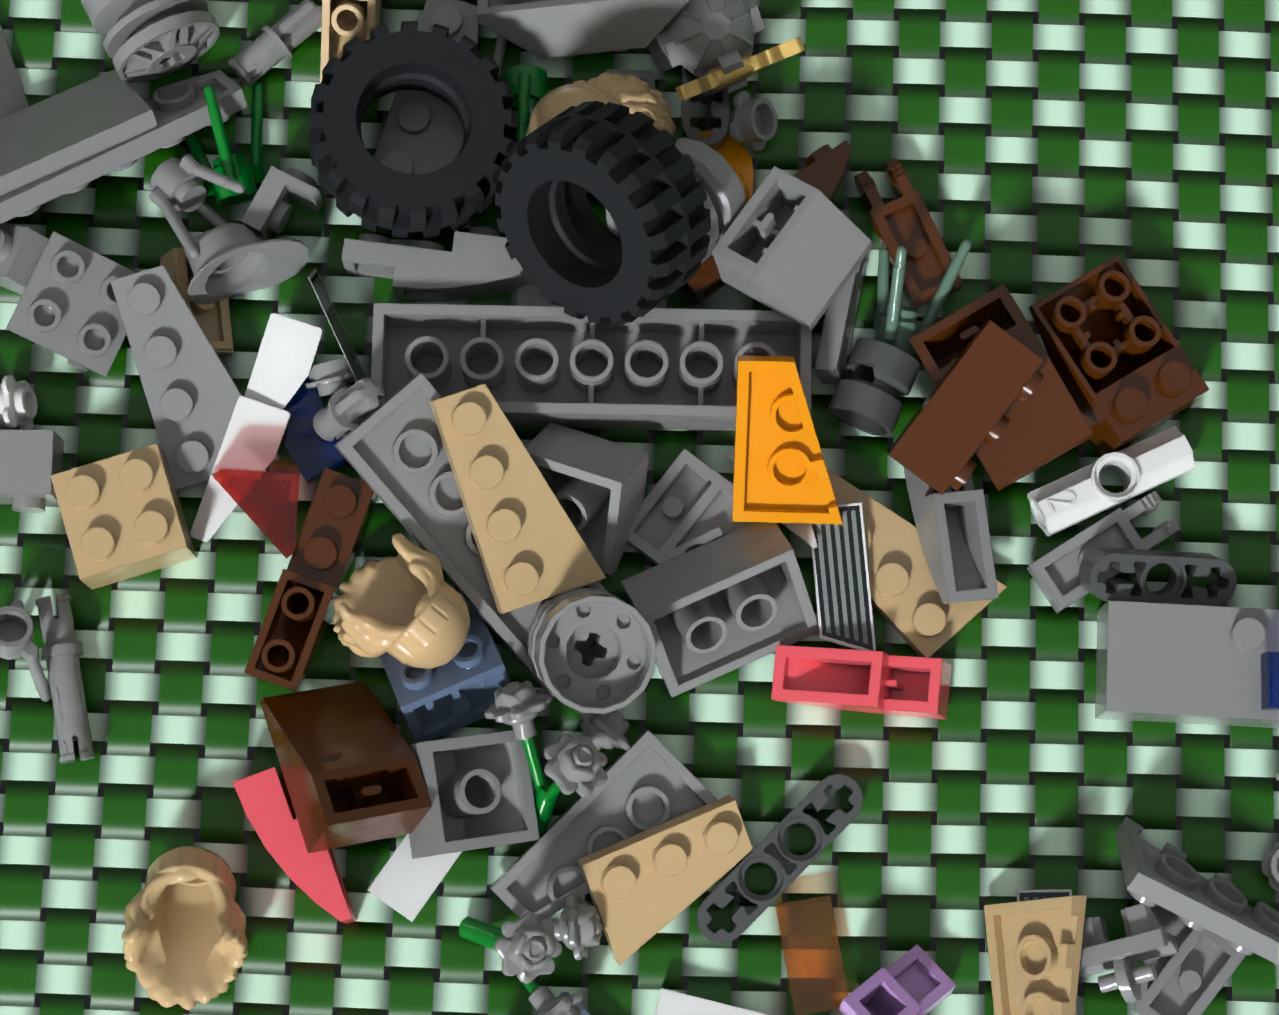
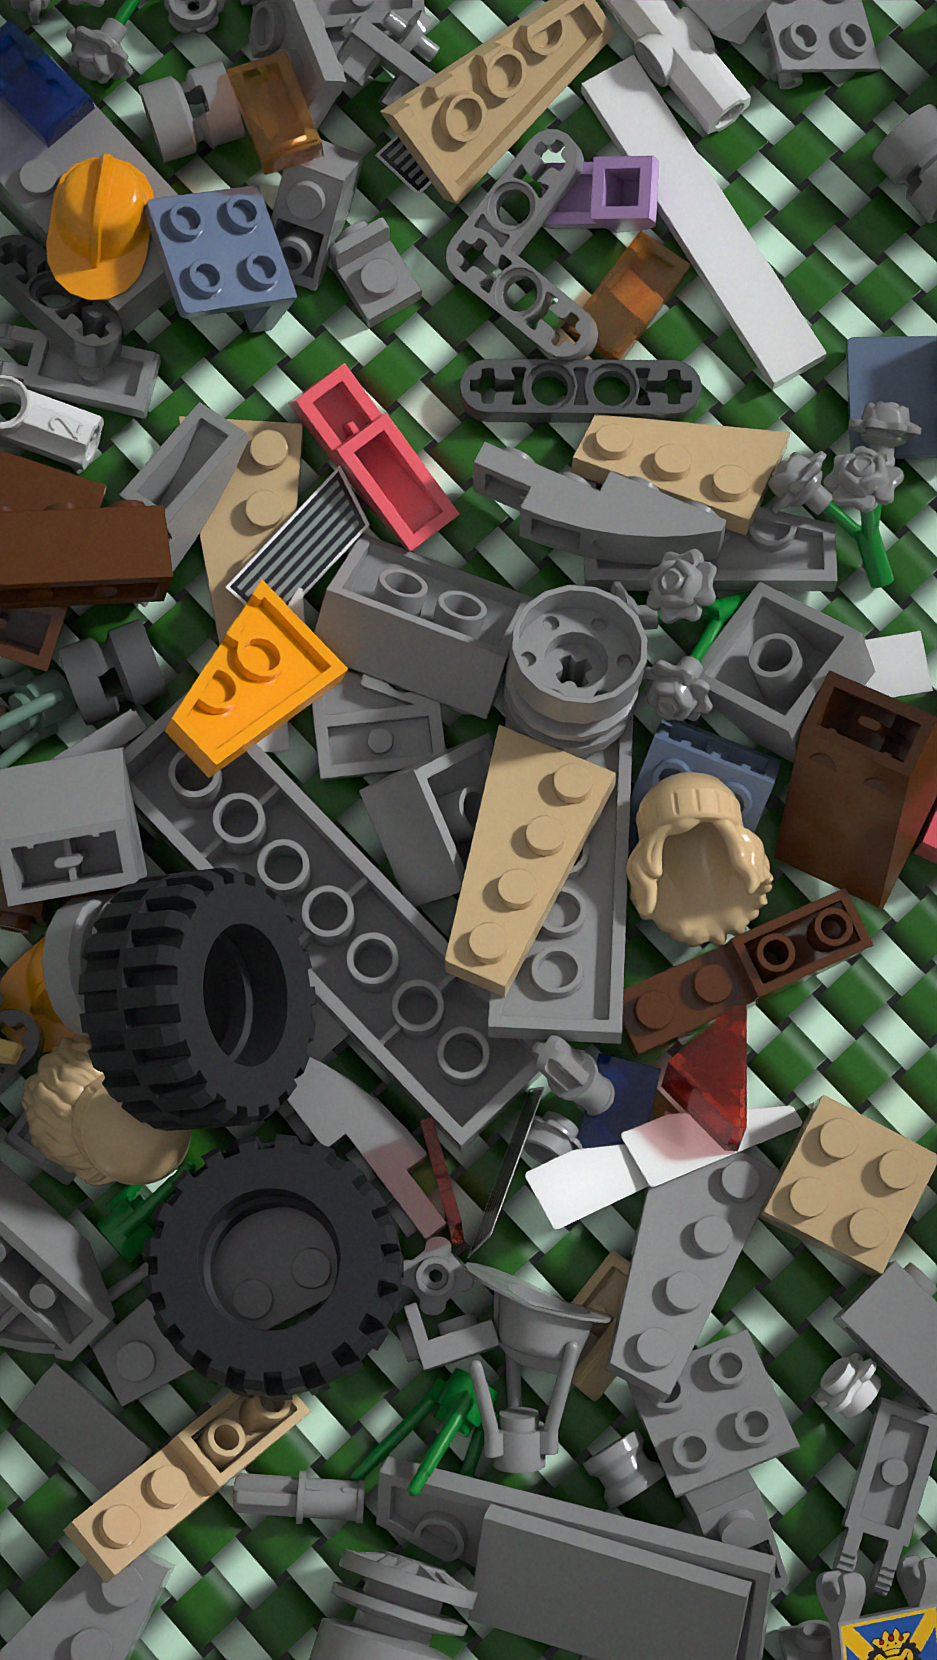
camera: 135 degrees left, 0 degrees up
none -> light orange piece [46,153,153,301]
none -> light grey wheel [138,60,245,163]
none -> sand blue bracket [144,185,298,333]
none -> clear orange tile [226,51,324,175]
none -> light grey slope [271,135,365,291]
none -> light grey bracket [330,217,422,328]
none -> light grey plate [400,1236,475,1315]
none -> clear red piece [420,1117,465,1246]
none -> light grey beam [446,129,598,360]
none -> light grey slope [474,442,727,565]
none -> light grey wheel [582,1428,666,1510]

